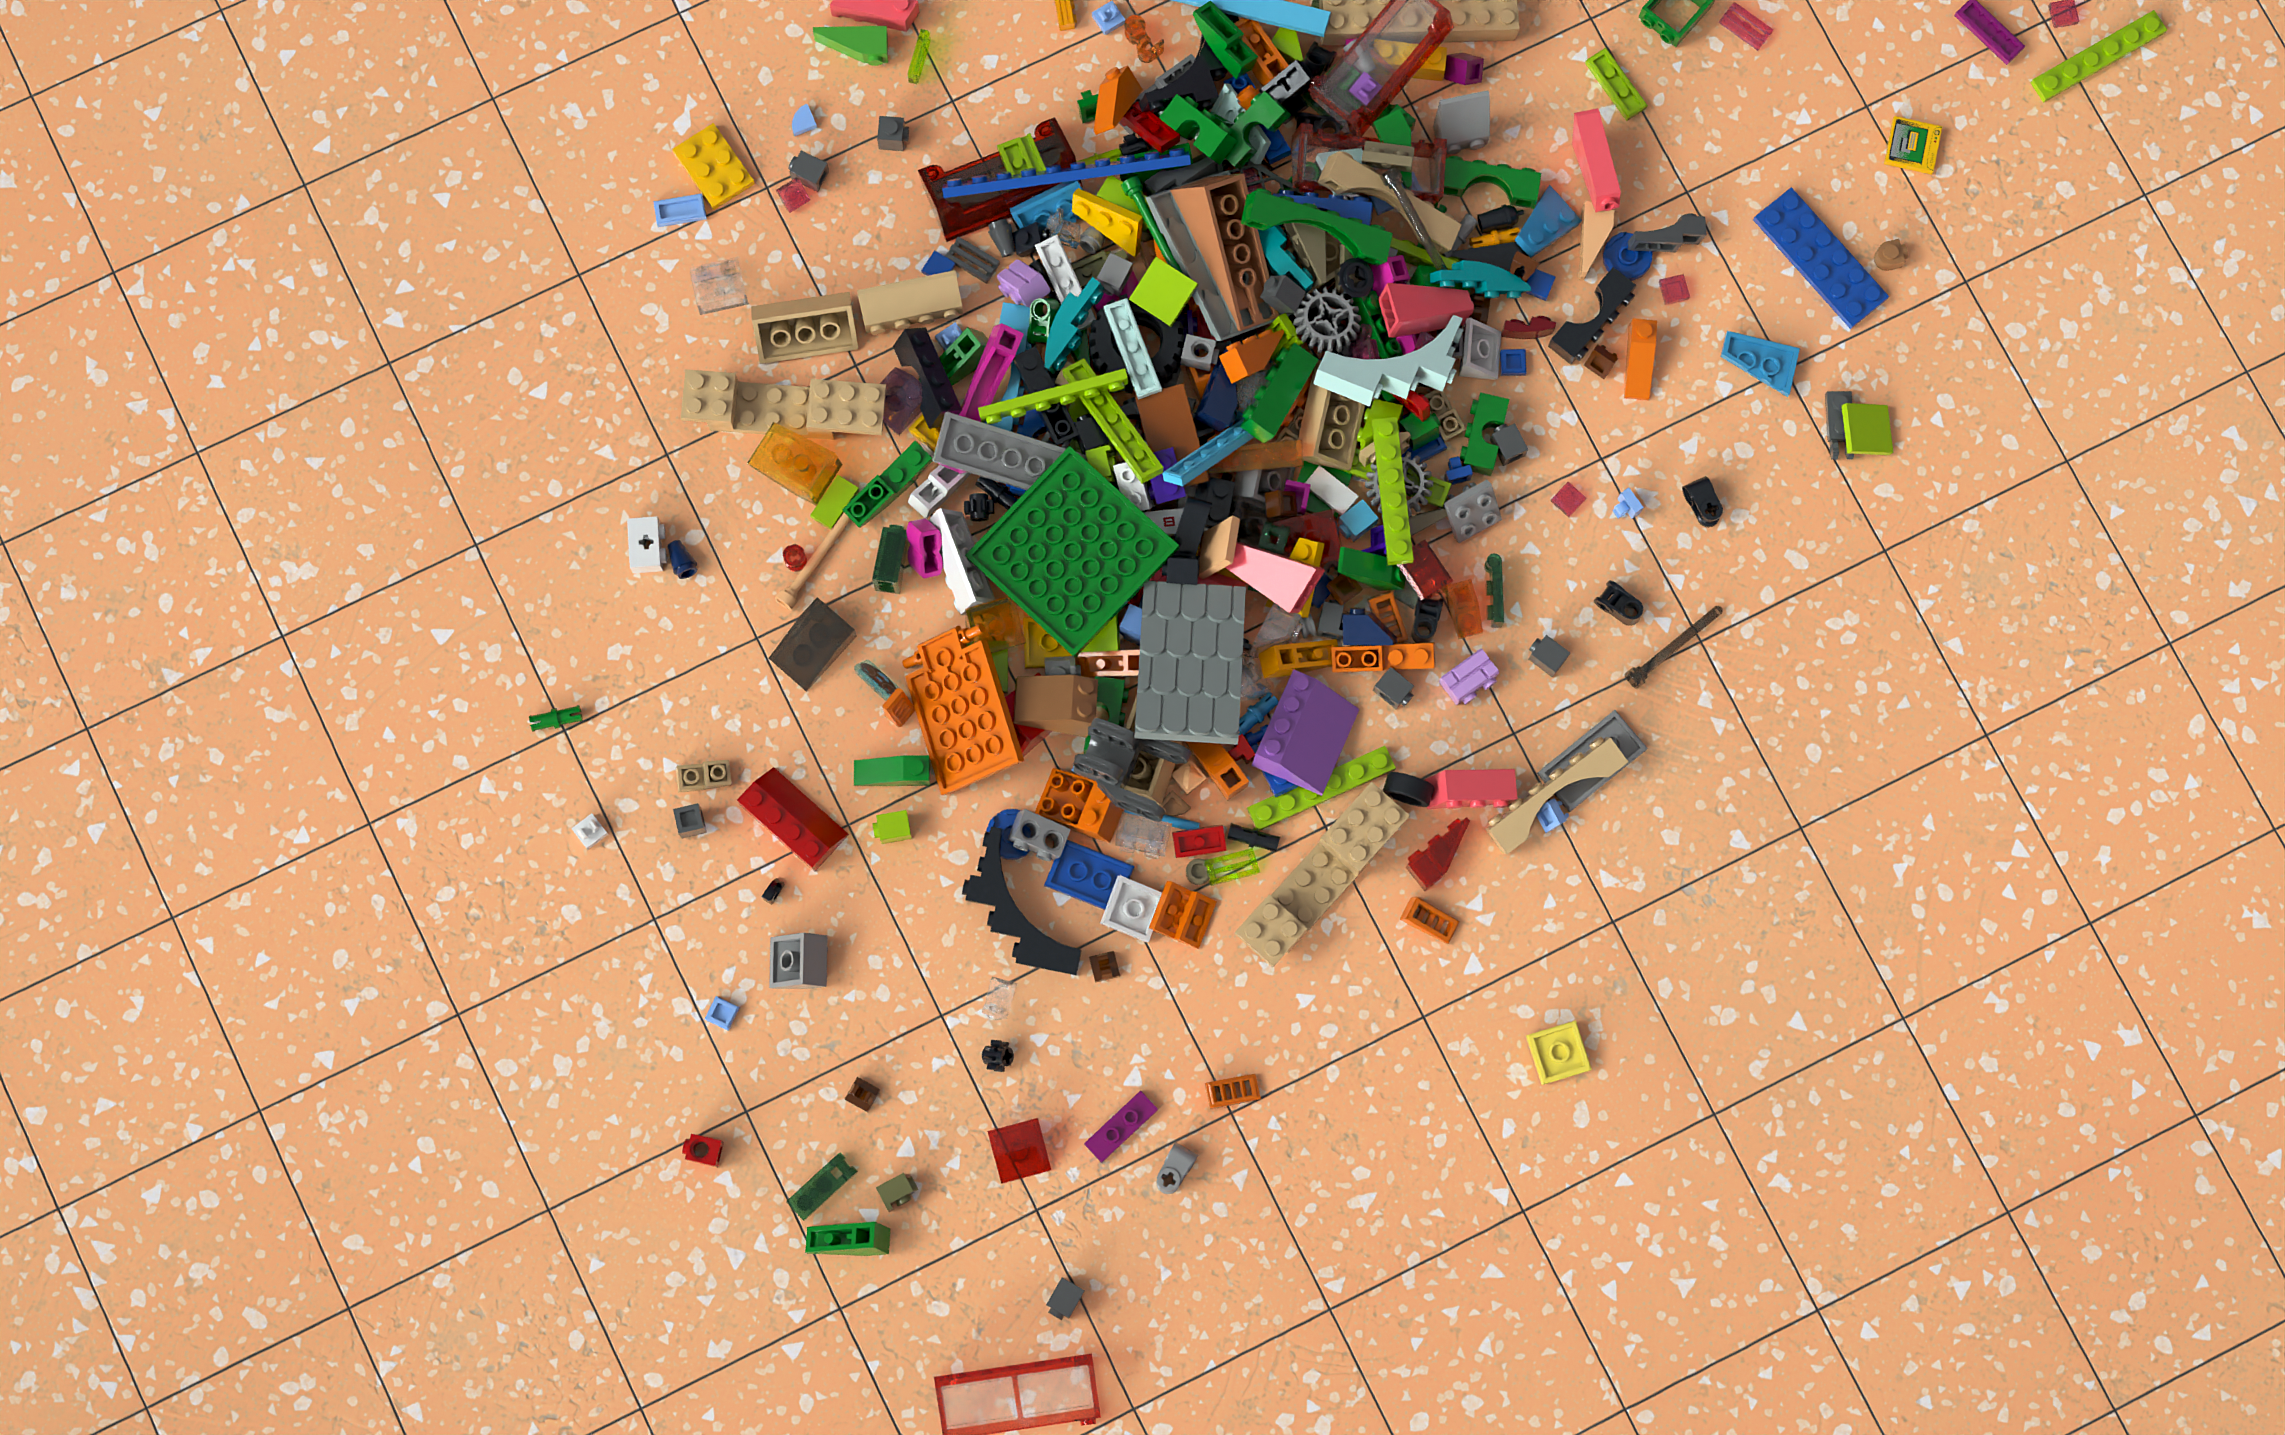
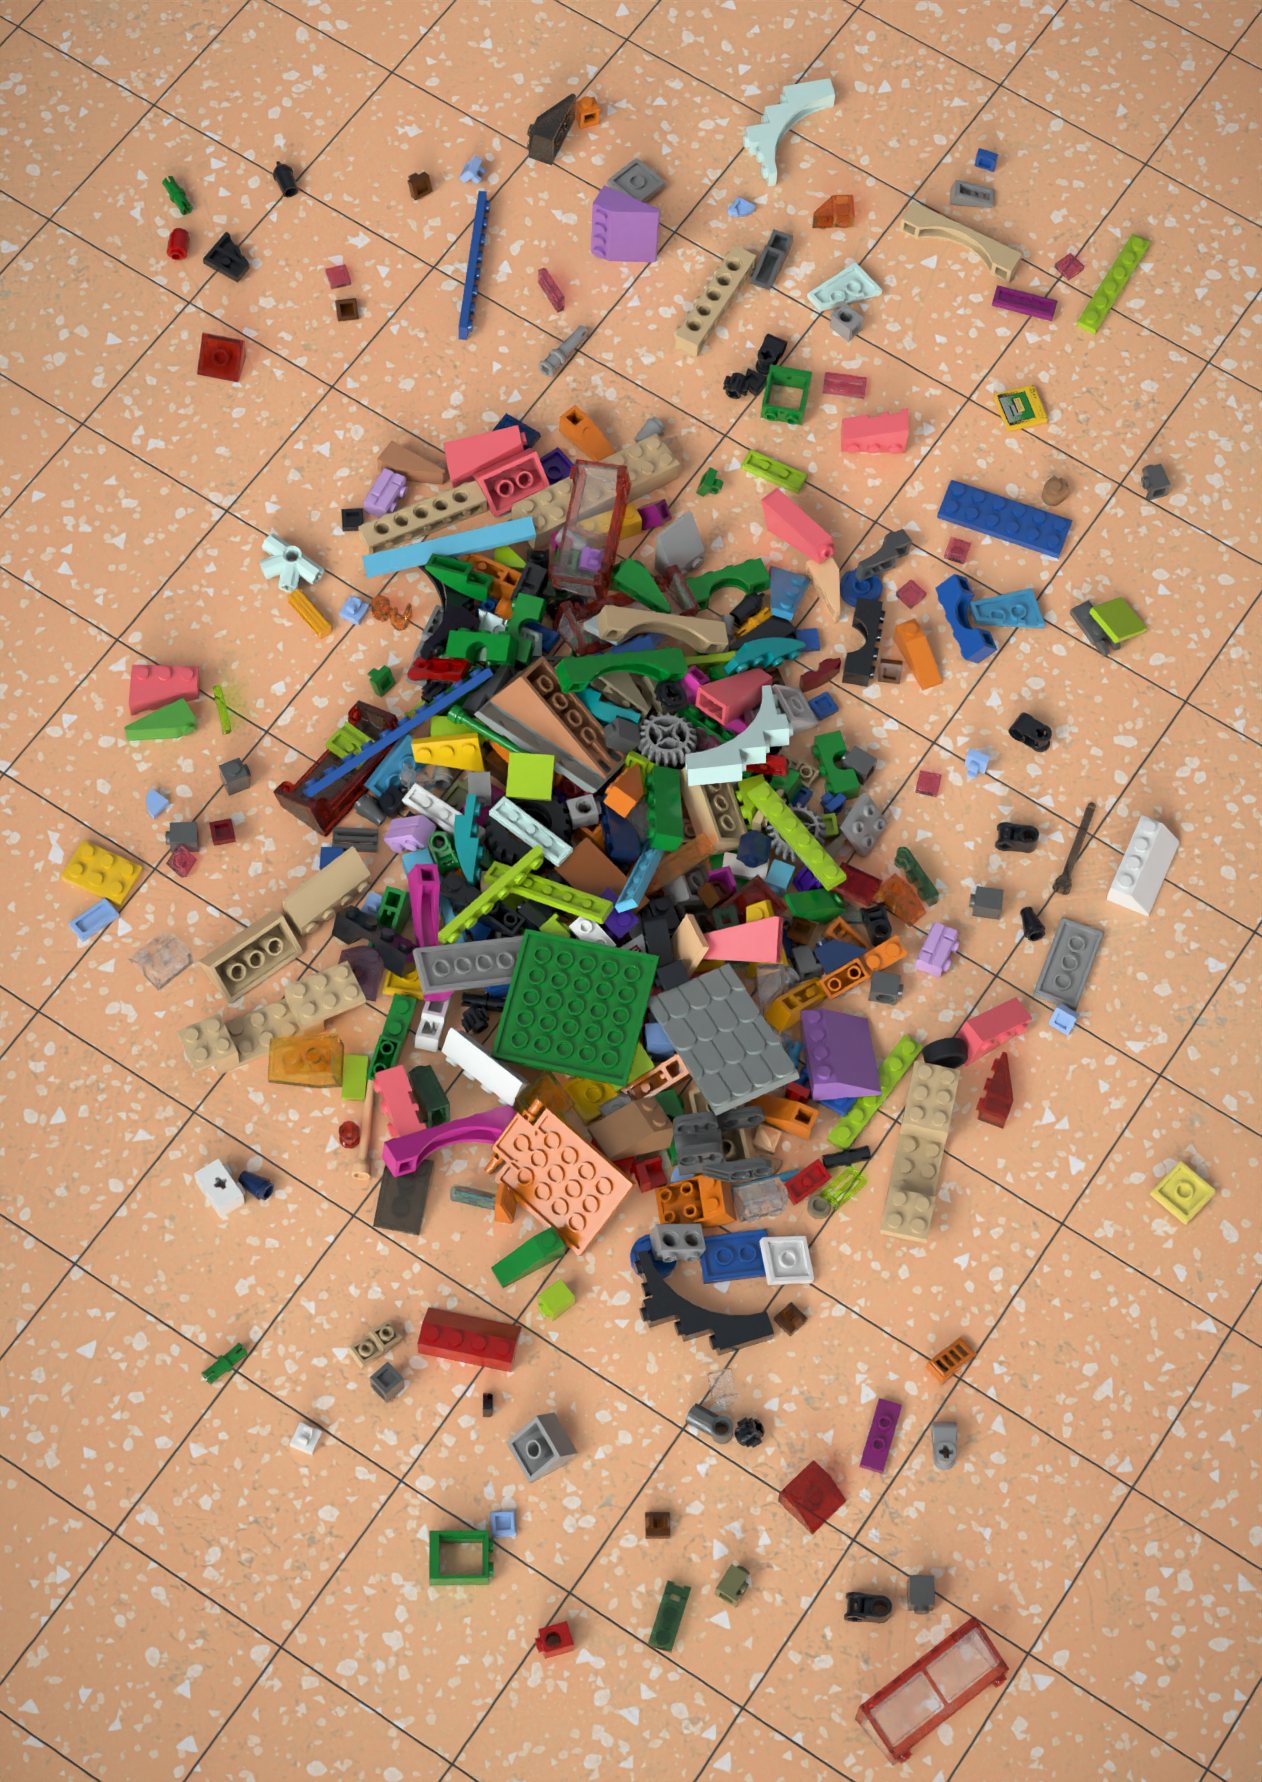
camera: 30 degrees left, 15 degrees down
green slope [805,1222,890,1256] -> none
dark pink brick [906,518,943,578] -> none
orange slope [1094,65,1143,135] -> none
orange slope [1149,881,1217,949] -> none
dark tan bracket [1362,141,1414,173] -> none
clear smoke piece [1380,167,1448,271] -> none
orange slope [1400,897,1460,944] -> none
tan arch [1485,736,1628,854] -> none
reddish brown tile [1510,251,1540,281] -> none
none -> dark red tile [209,818,236,846]
none -> coral wedge [372,1064,426,1138]
none -> dark pink arch [382,1105,516,1177]
none -> green window [429,1530,494,1586]
none -> red panel [634,1156,667,1193]
none -> dark grey piece [685,1403,733,1444]
none -> green tile [696,467,724,497]
none -> dark blue brick [736,829,772,868]
none -> coral wedge [841,408,909,454]
none -> black piece [844,1592,892,1624]
none -> blue arch [935,574,998,663]
none -> clear pink plate [944,537,971,565]
none -> black cone [1020,907,1045,941]
none -> white slope [1106,815,1180,916]
none -> dark grey brick [1141,464,1171,501]

